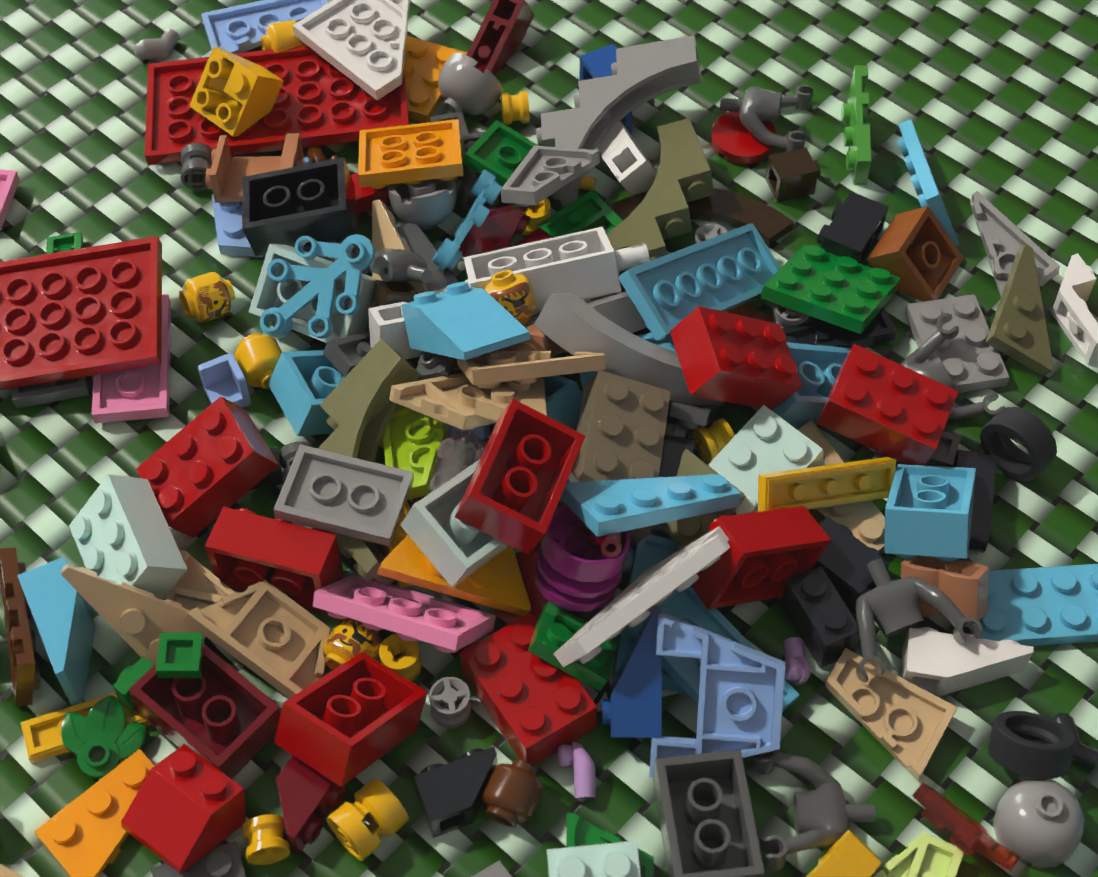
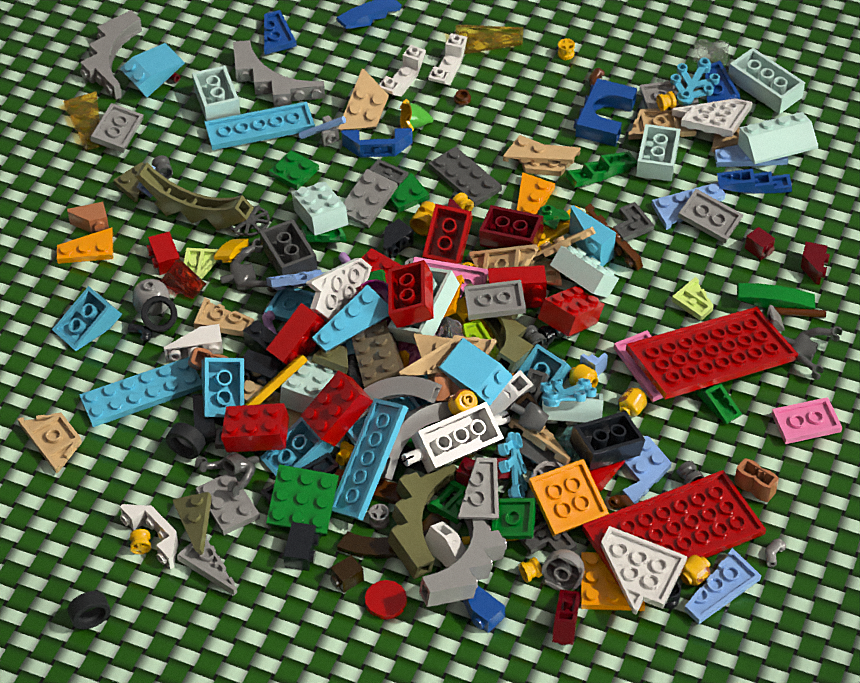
camera: 160 degrees right, 5 degrees down
green plate [113,657,154,713] -> none
red slope [121,744,246,875] -> none
green plate [156,632,204,678] -> none
yellow slope [189,46,284,137] -> none
nougat panel [206,133,305,203] -> none
reddish brown head [481,759,544,828] -> none
dark grey piece [720,85,813,151] -> none
bright green wing [841,65,871,185] -> none
dark grey piece [856,558,983,682] -> none
dark orange slope [867,206,964,302] -> none
medium azure wing [897,119,960,246] -> none
none -> nougat brick [734,458,779,502]

